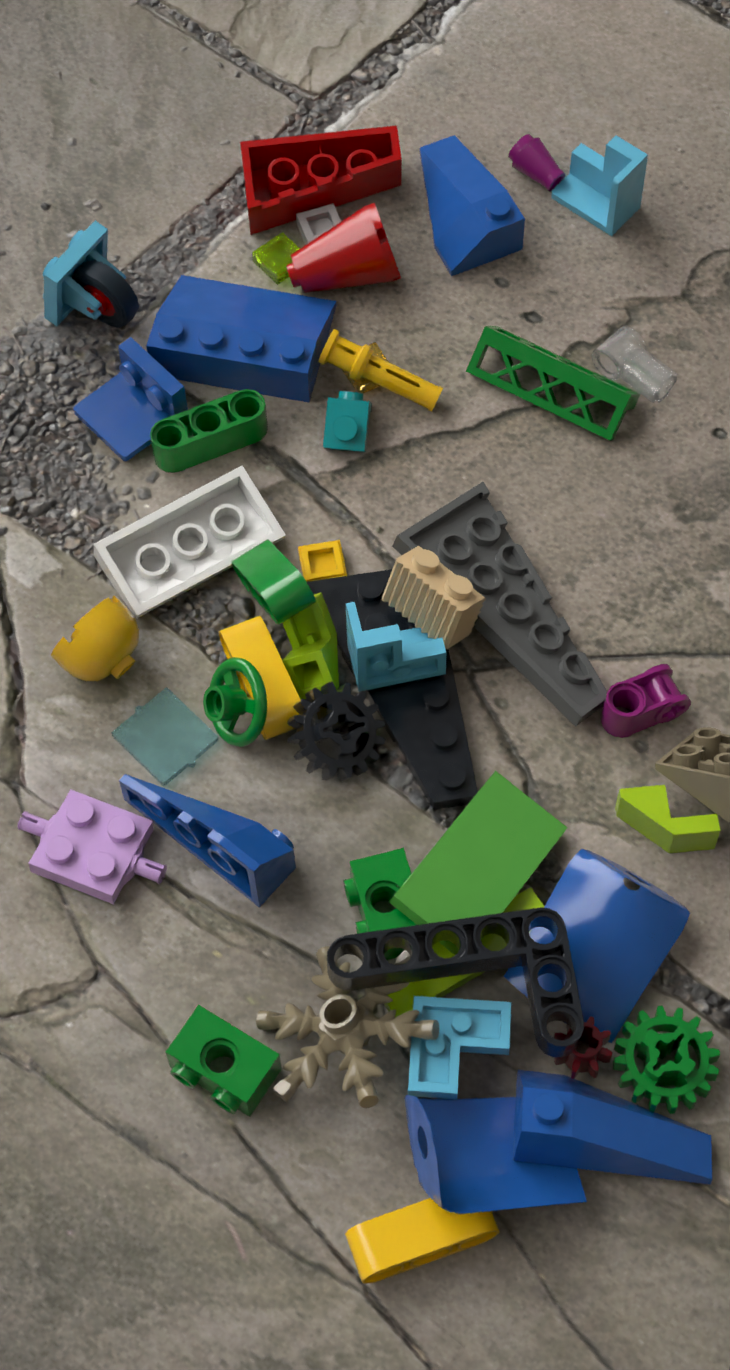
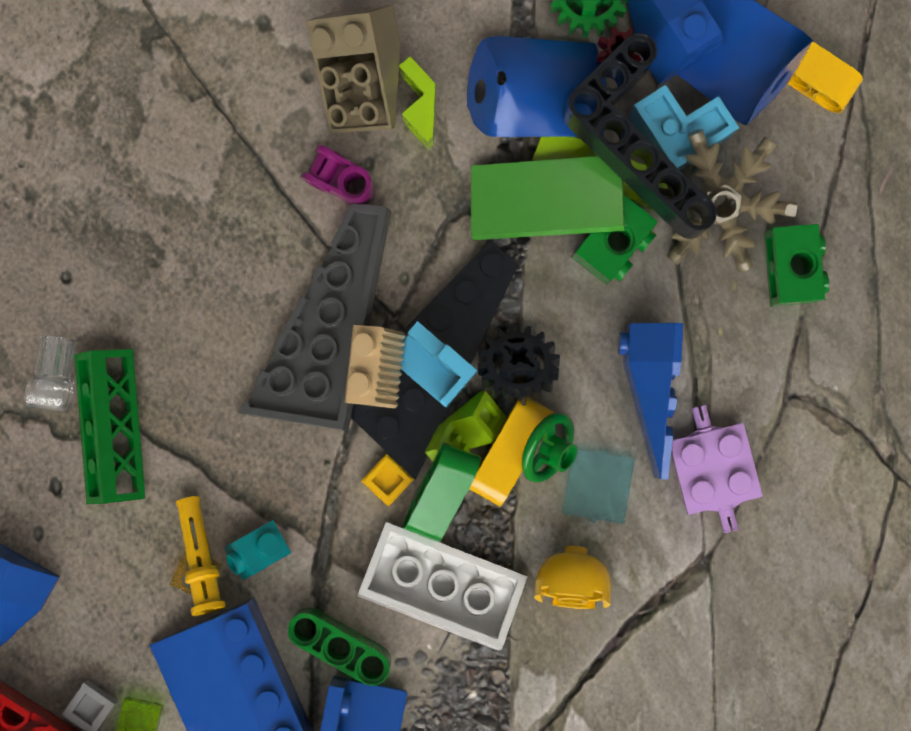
camera: 130 degrees left, 25 degrees up
red cone [286,203,401,293] -> none

